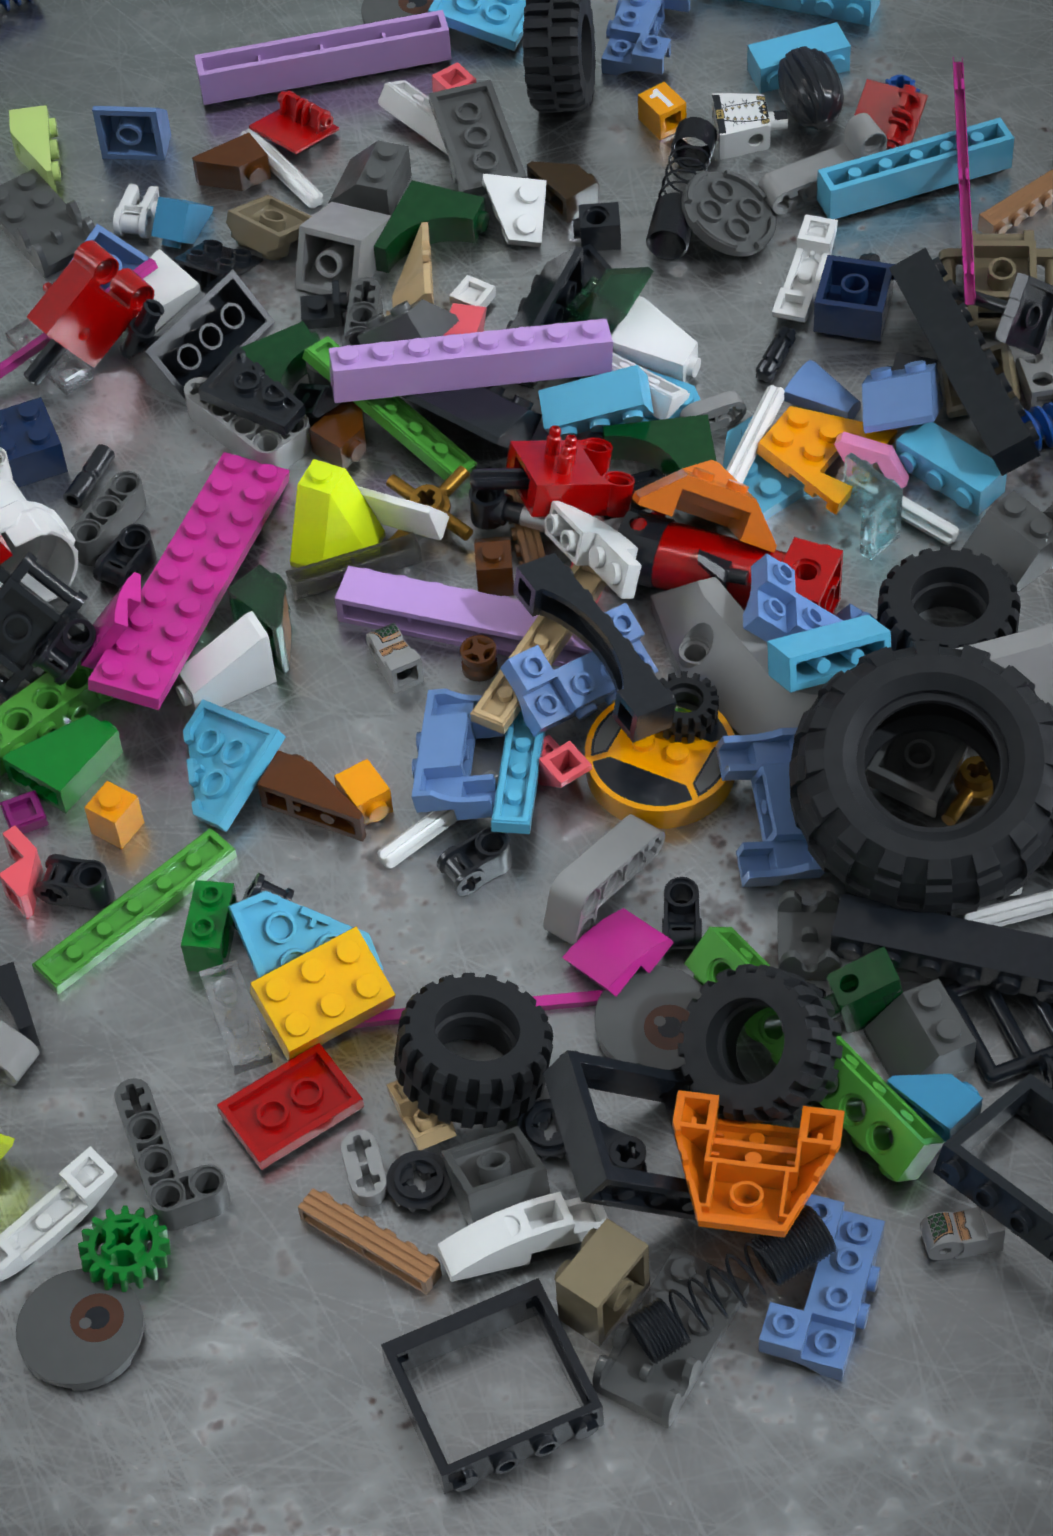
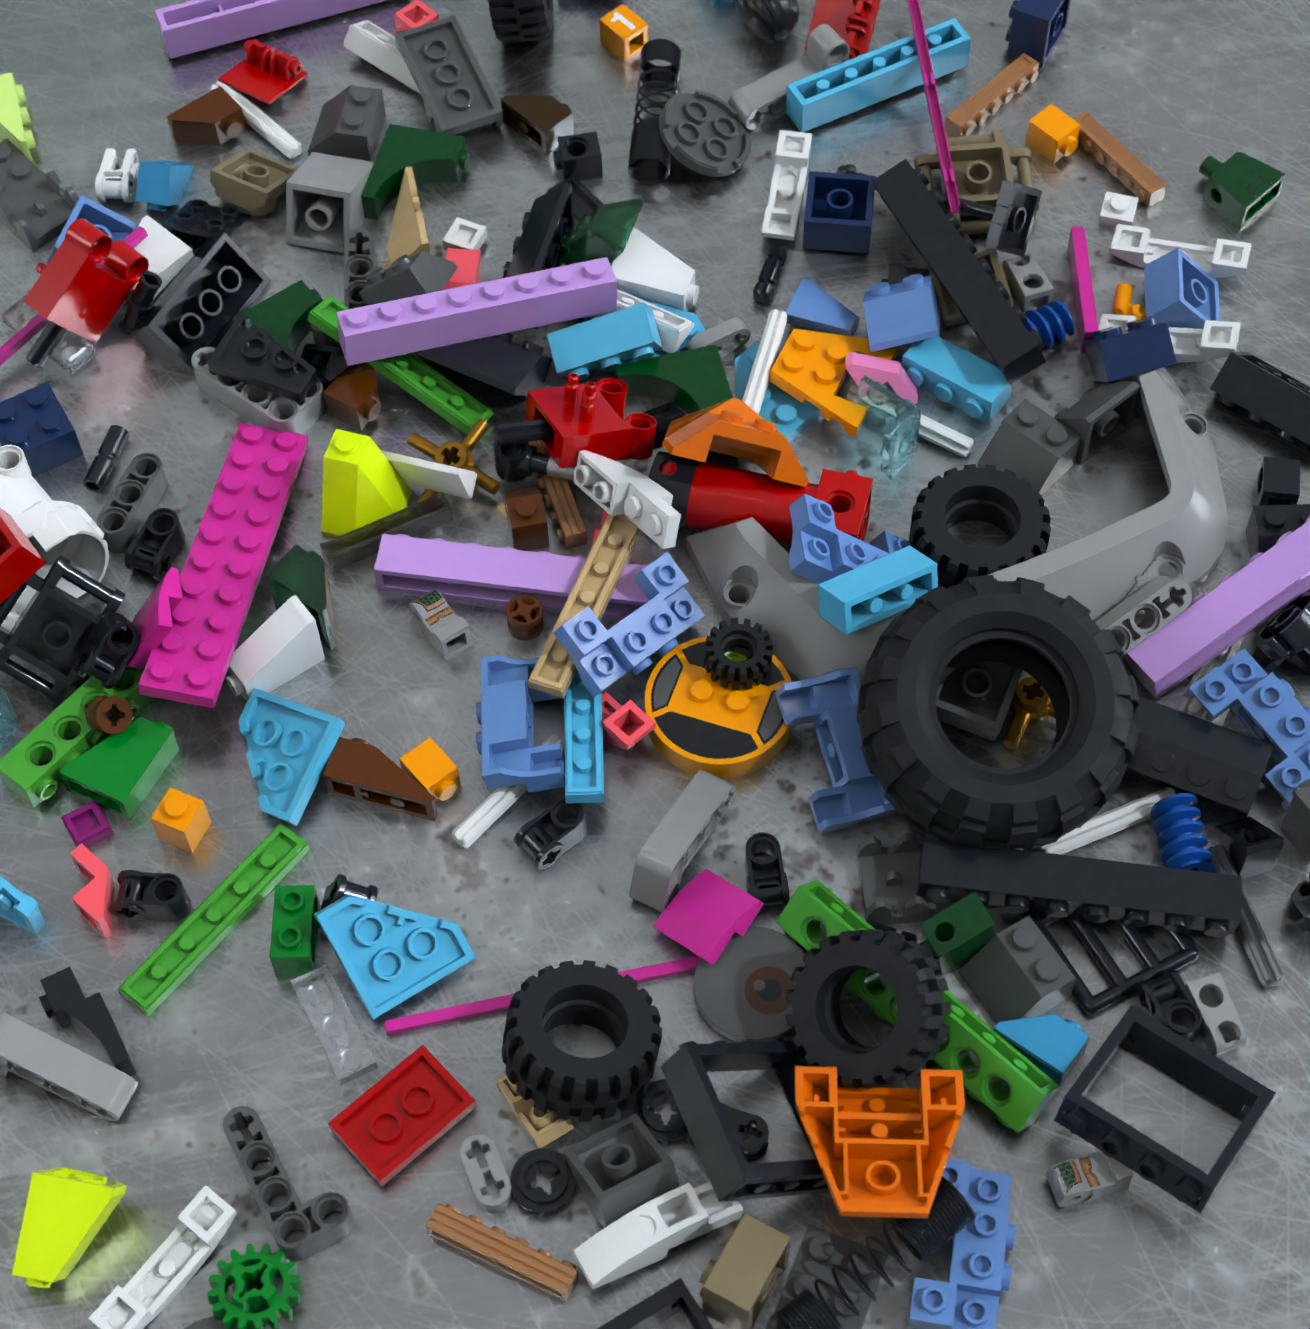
camera: 10 degrees left, 5 degrees up
medium blue slope [92,106,171,161] -> none
yellow brick [250,926,396,1061] -> none
black bracket [300,280,348,329] -> none
white wing [482,174,546,248] -> none
black arch [513,553,676,742] -> none
black bar [698,549,749,589] -> none
white torso [712,93,788,160] -> none
none -> reddish brown wheel [85,695,132,734]

